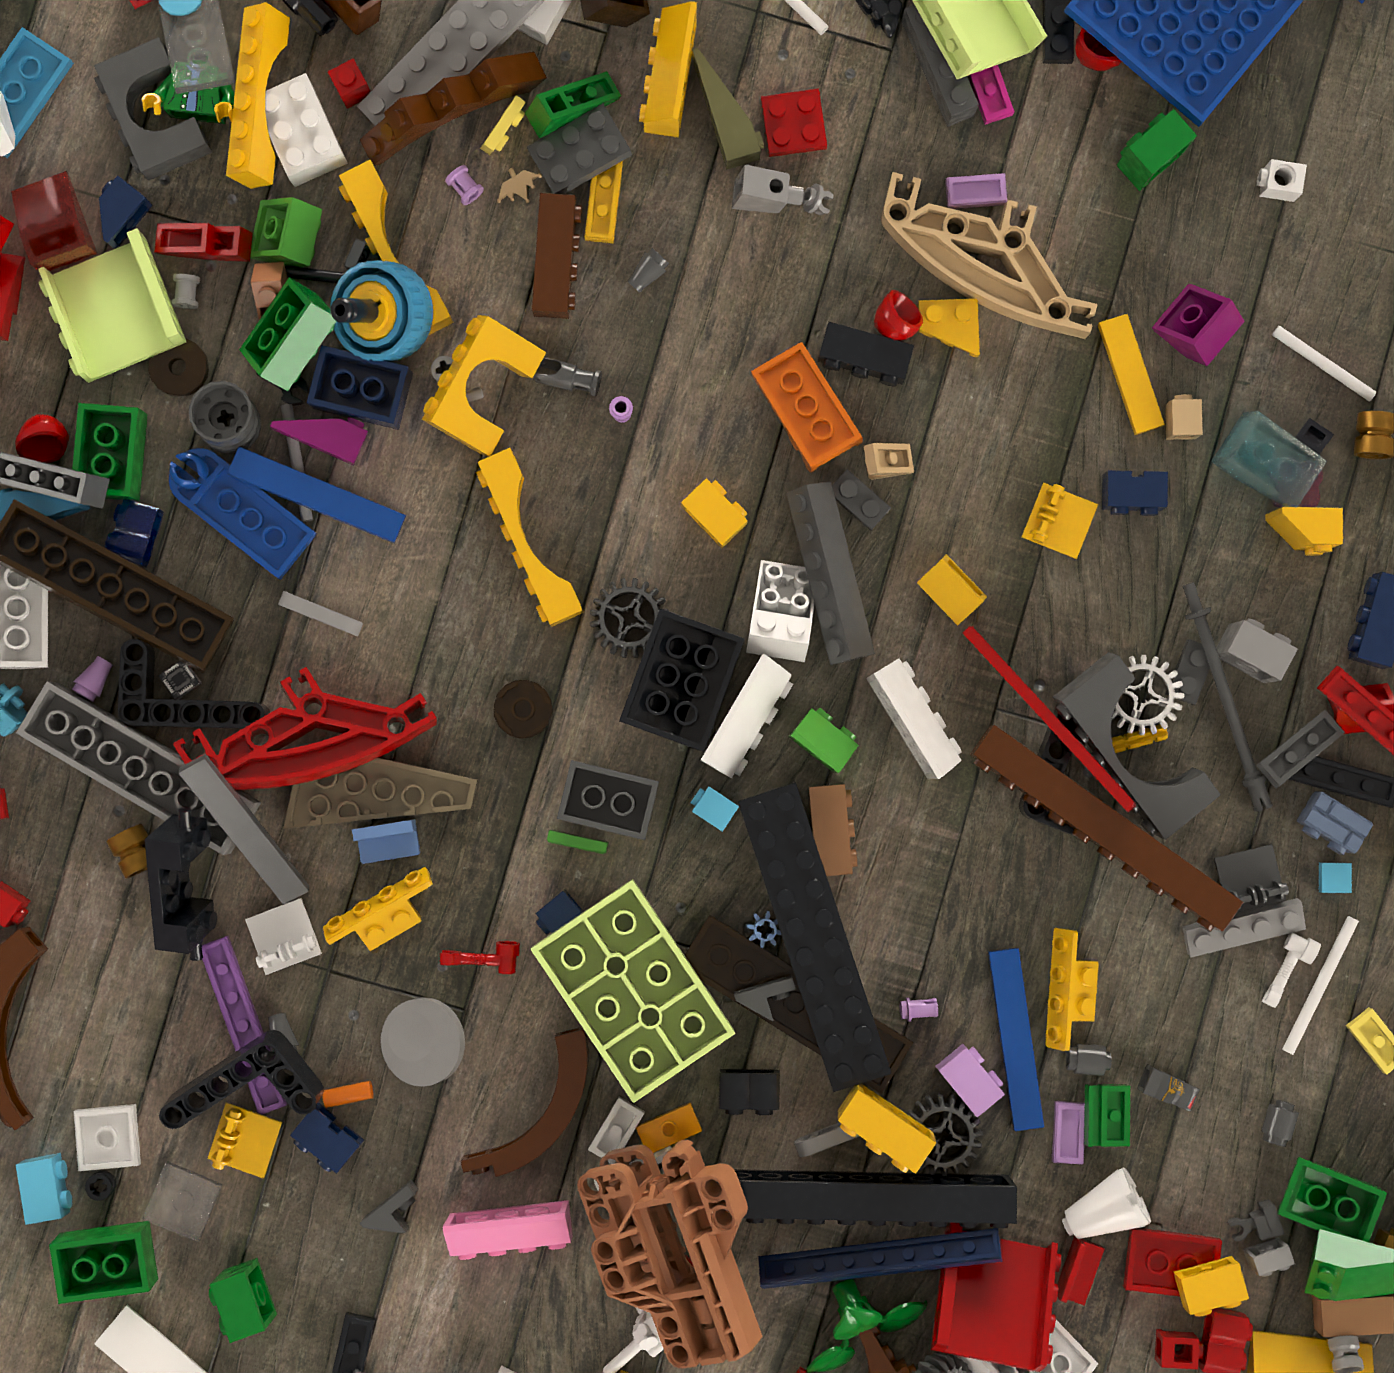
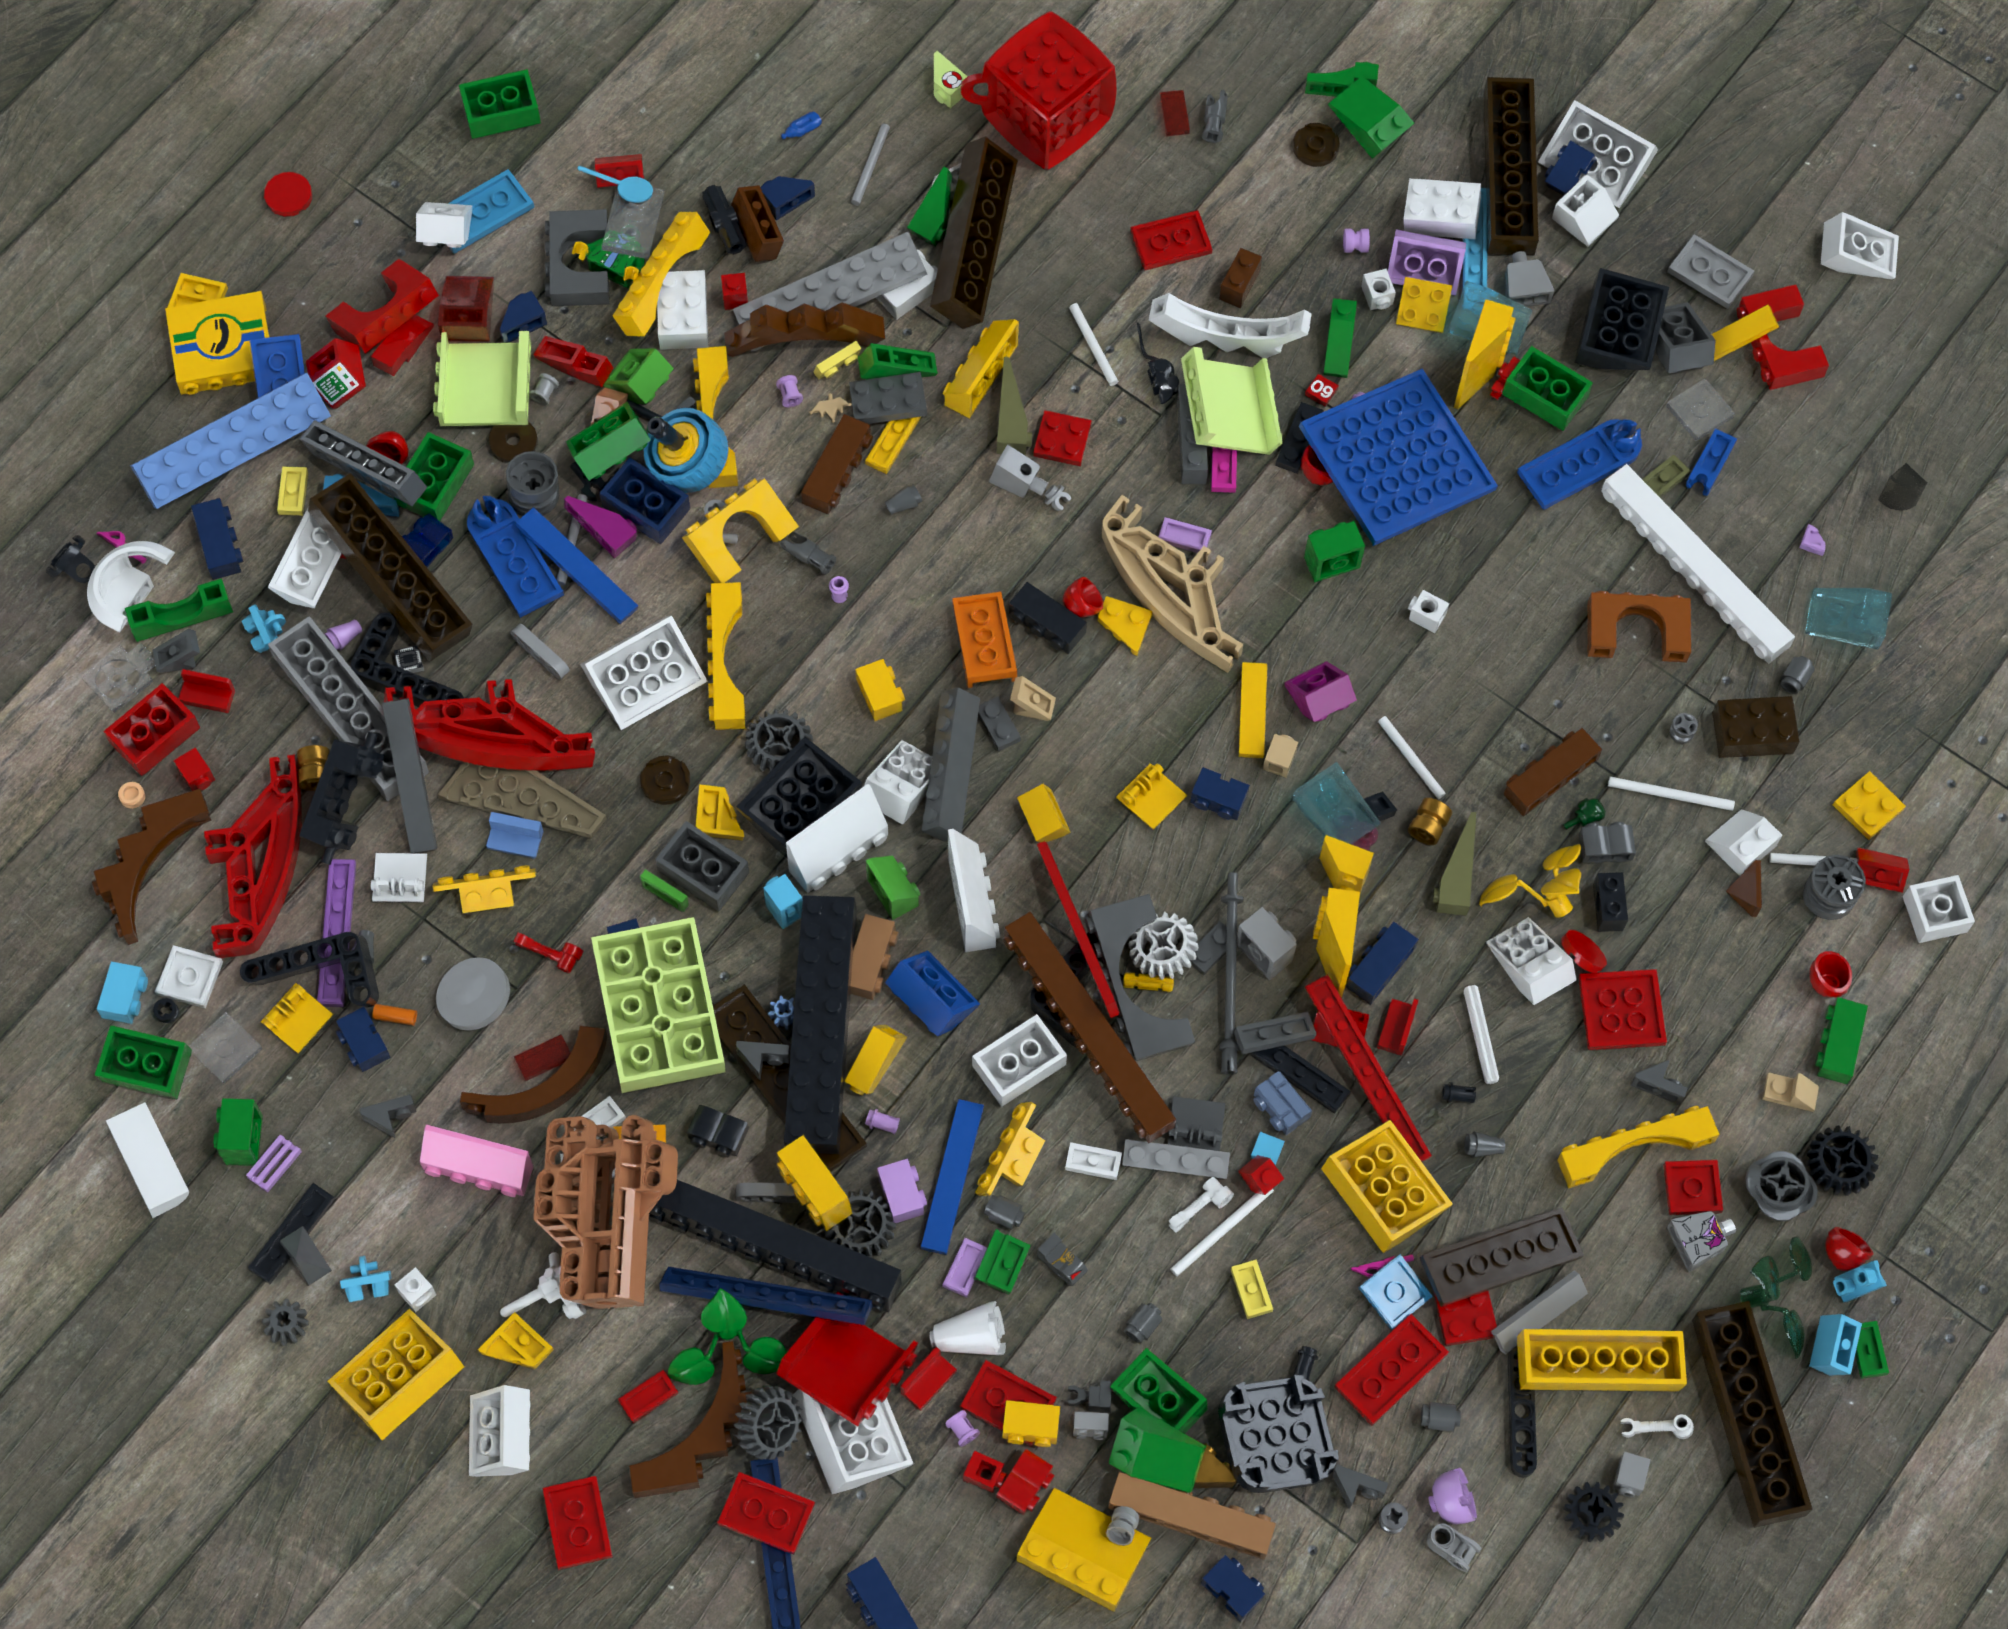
camera: 20 degrees right, 20 degrees down
none -> red piece [204,754,302,958]
none -> lavender tile [246,1135,302,1193]
none -> clear red tile [514,1034,571,1081]
none -> white slope [580,616,708,730]
none -> yellow wing [695,784,744,841]
none -> yellow slope [844,1024,907,1095]
none -> blue slope [885,951,980,1037]
none -> lavender bush [946,1410,980,1447]
none -> white brick [972,1014,1067,1107]
none -> white plate [1065,1142,1122,1180]
none -> red brick [1238,1155,1284,1195]
none -> yellow slope [1313,888,1360,998]

